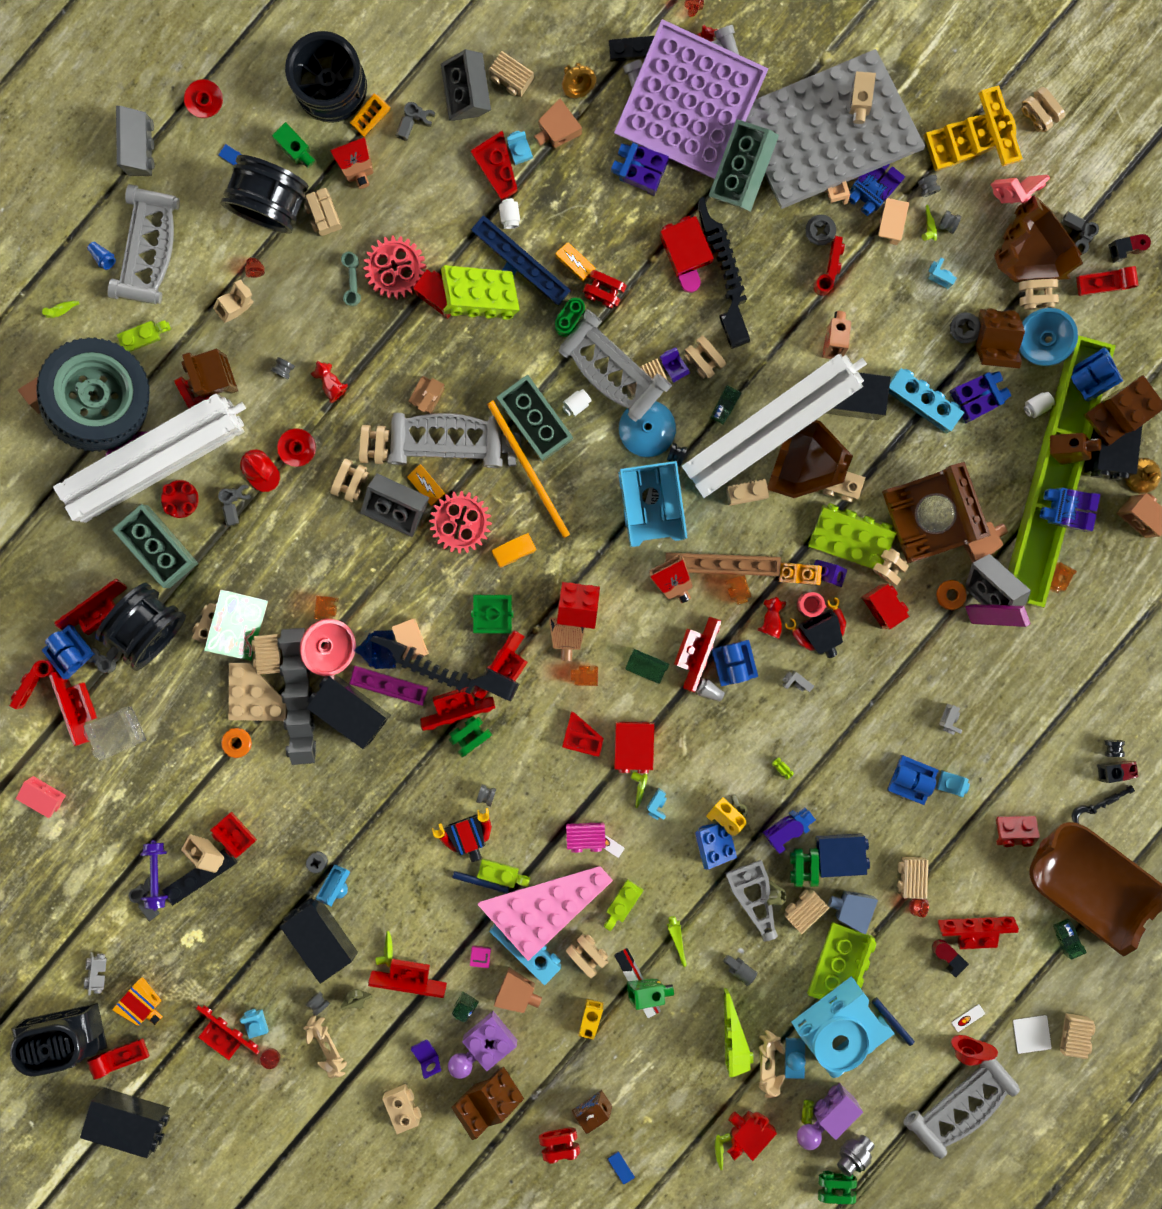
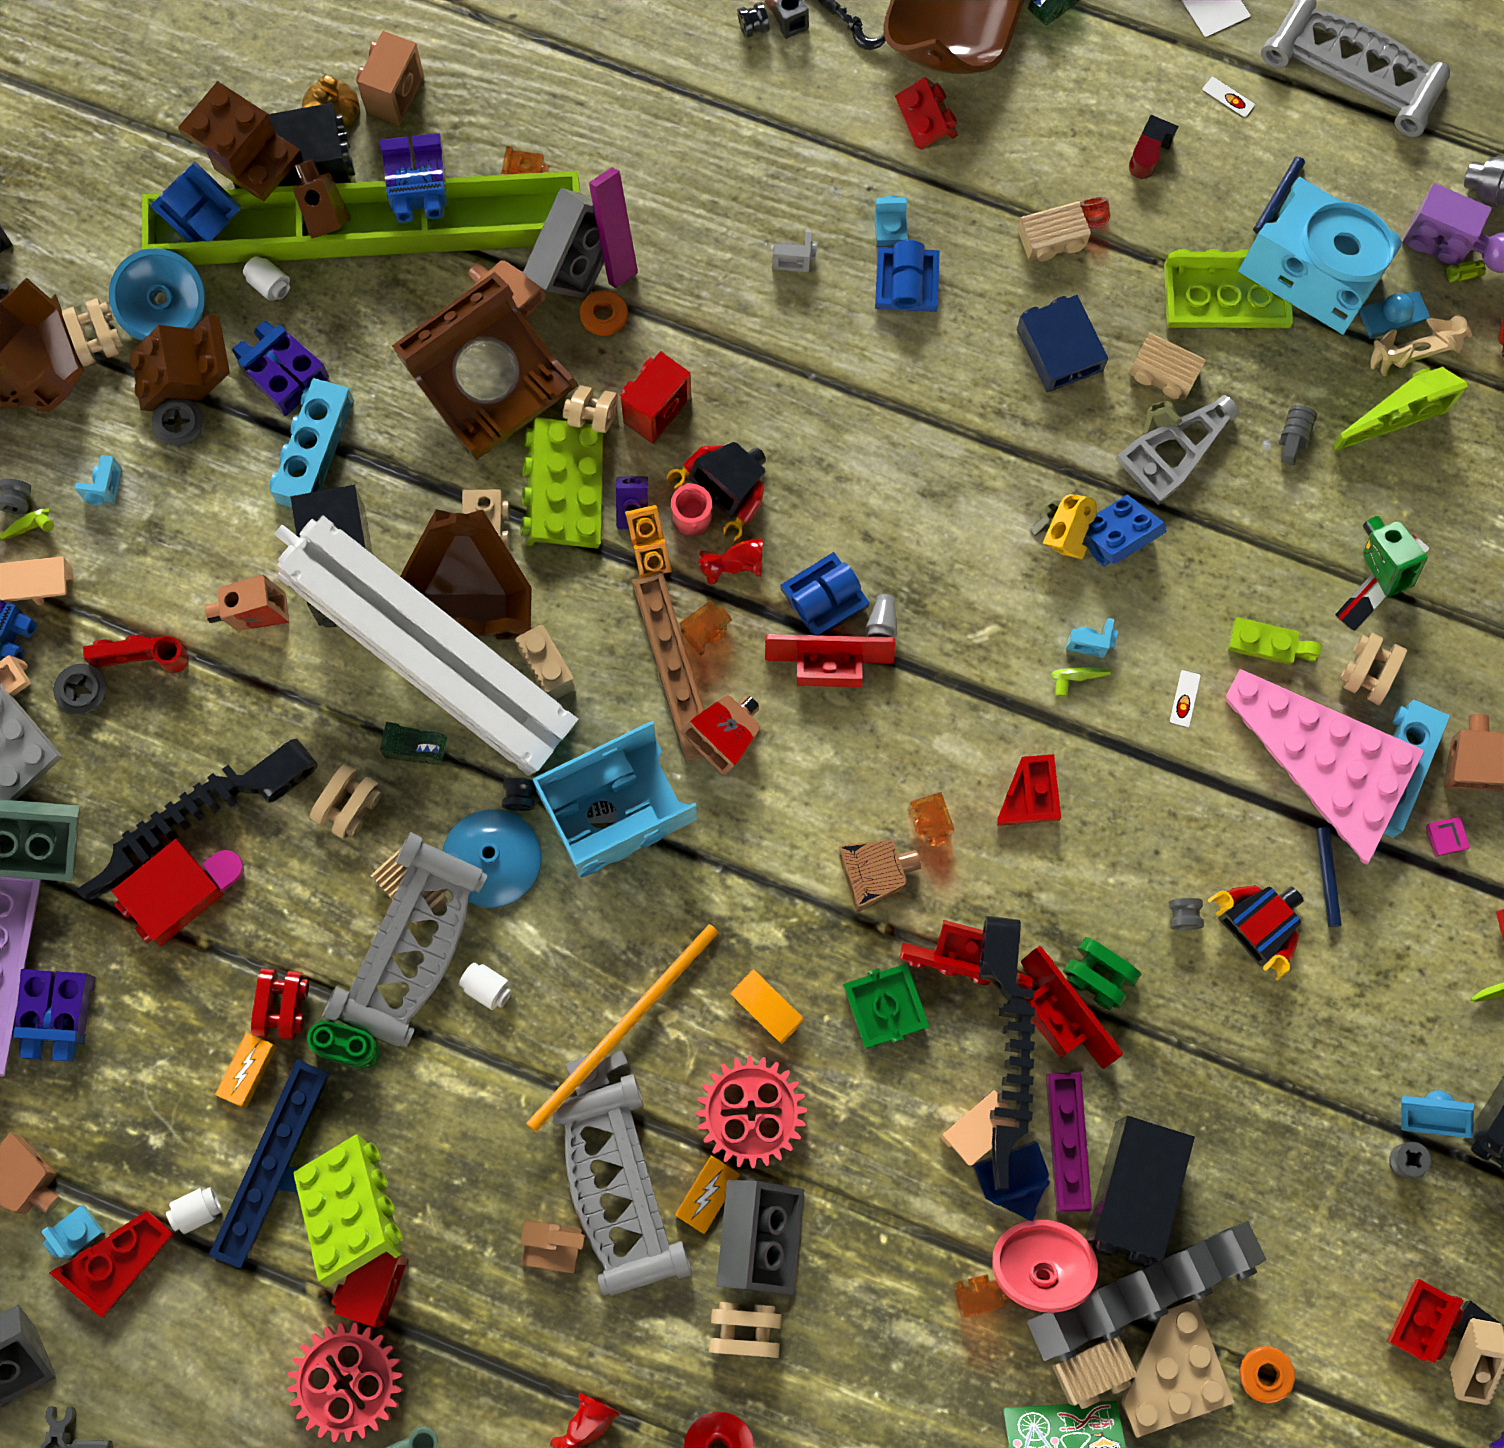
camera: 110 degrees left, 15 degrees down
tan brick [359,425,390,464] -> none
lime plate [477,858,531,888] -> none
sand green brick [496,374,573,462] -> none
red brick [557,582,600,629] -> none
dark pink brick [566,822,606,853] -> none
yellow leg [578,999,603,1040] -> none
red brick [614,721,654,773] -> none
clear green panel [625,648,670,684] -> none
dark purple bracket [660,347,690,383] -> none
lime piece [667,916,687,967] -> none
dark purple hips [763,807,816,854] -> none
lime piece [772,758,794,780] -> none
light grey bracket [782,671,814,692] -> none
green brick [790,848,819,887] -> none
sand blue torso [828,891,878,935] -> none
red bracket [938,916,1019,950] -> none
red piece [951,1035,998,1066] -> none
red plate [1076,266,1139,296] -> none

